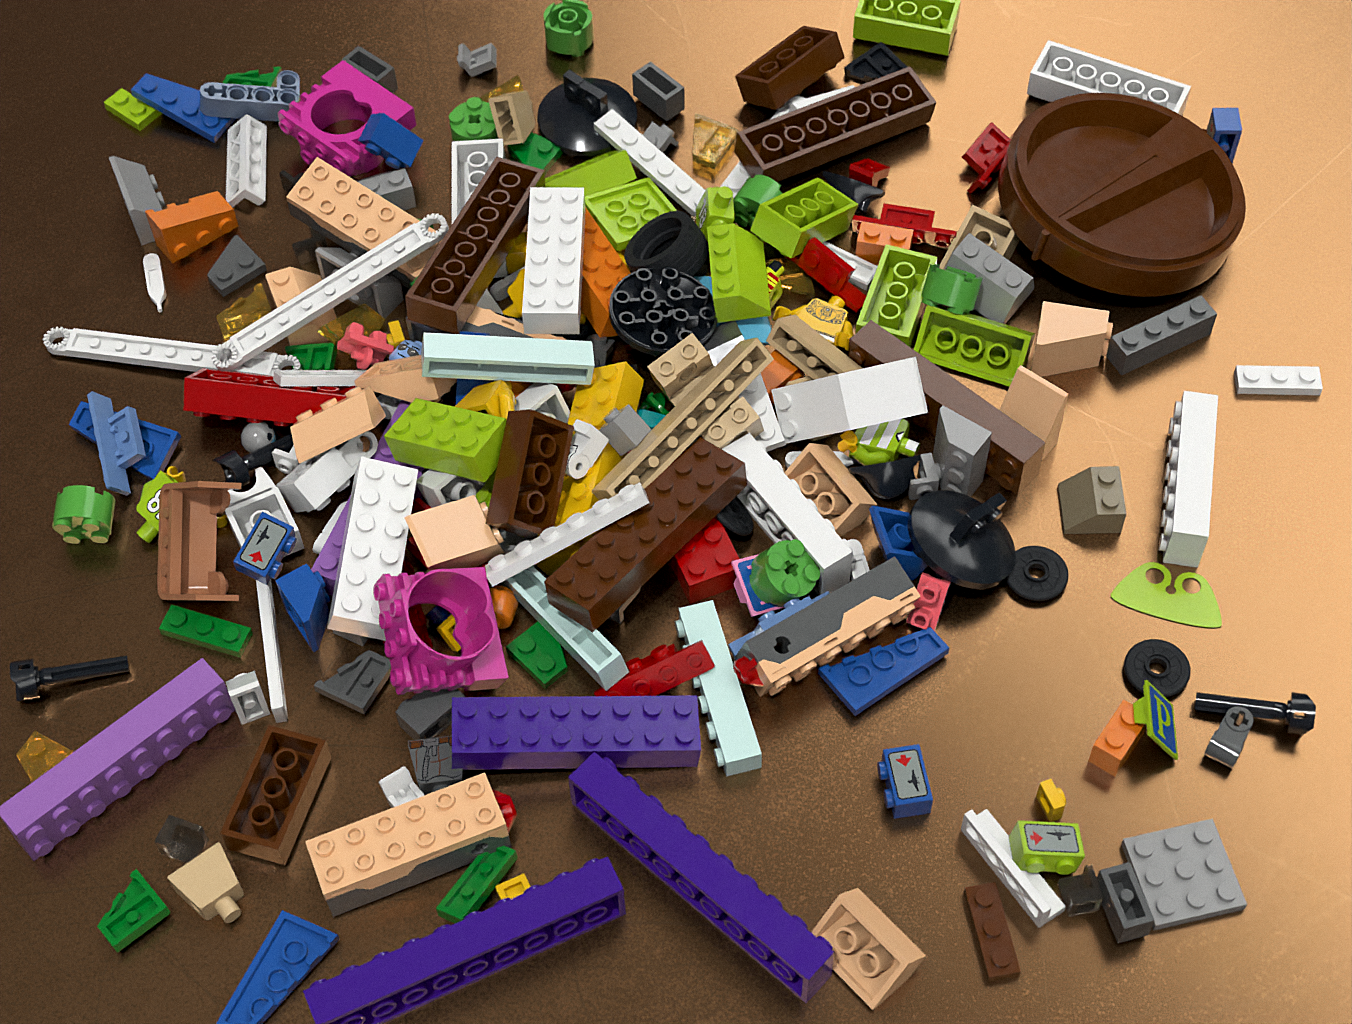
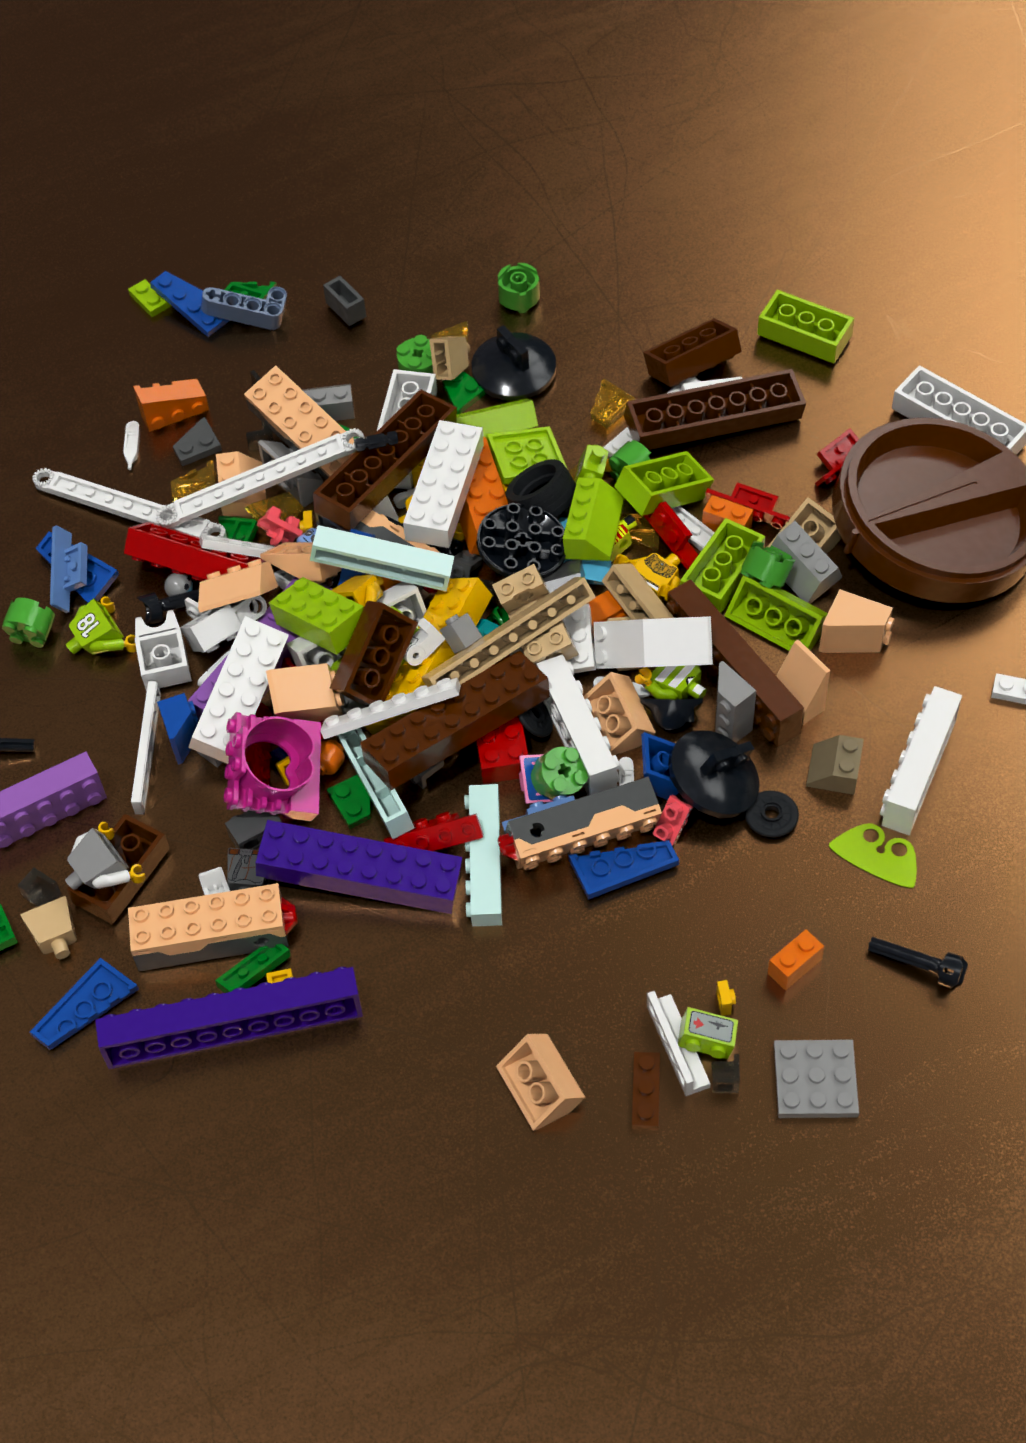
camera: 15 degrees right, 0 degrees up
light grey slope [109,156,165,245] -> none
nougat windscreen [157,481,241,601] -> none
green plate [159,605,253,658] -> none
white fence [226,114,267,208] -> none
white slope [226,671,270,725] -> none
brick [233,512,297,585] -> none
dark pink hose [278,60,416,177] -> none
dark grey wing [314,650,391,714] -> none
blue brick [358,113,424,169] -> none
light grey bracket [457,43,497,77] -> none
dark purple brick [568,752,834,1003] -> none
white plate [594,109,705,219] -> none
dark grey brick [632,61,685,121] -> none
light grey bracket [643,122,679,153] -> none
black hat [823,171,886,215] -> none
black wing [844,42,907,82] -> none
red slope [849,158,891,187] -> none
brick [877,744,933,819] -> none
light grey bracket [908,453,941,500] -> none
dark grey brick [1094,862,1155,943] -> none
dark grey brick [1106,295,1217,375] -> none
black wheel [1124,639,1191,697] -> none
lime piece [1133,680,1178,760] -> none
dark grey piece [1204,706,1253,769] -> none
none -> light grey torso [65,822,146,890]
none -> black axle [354,431,398,452]

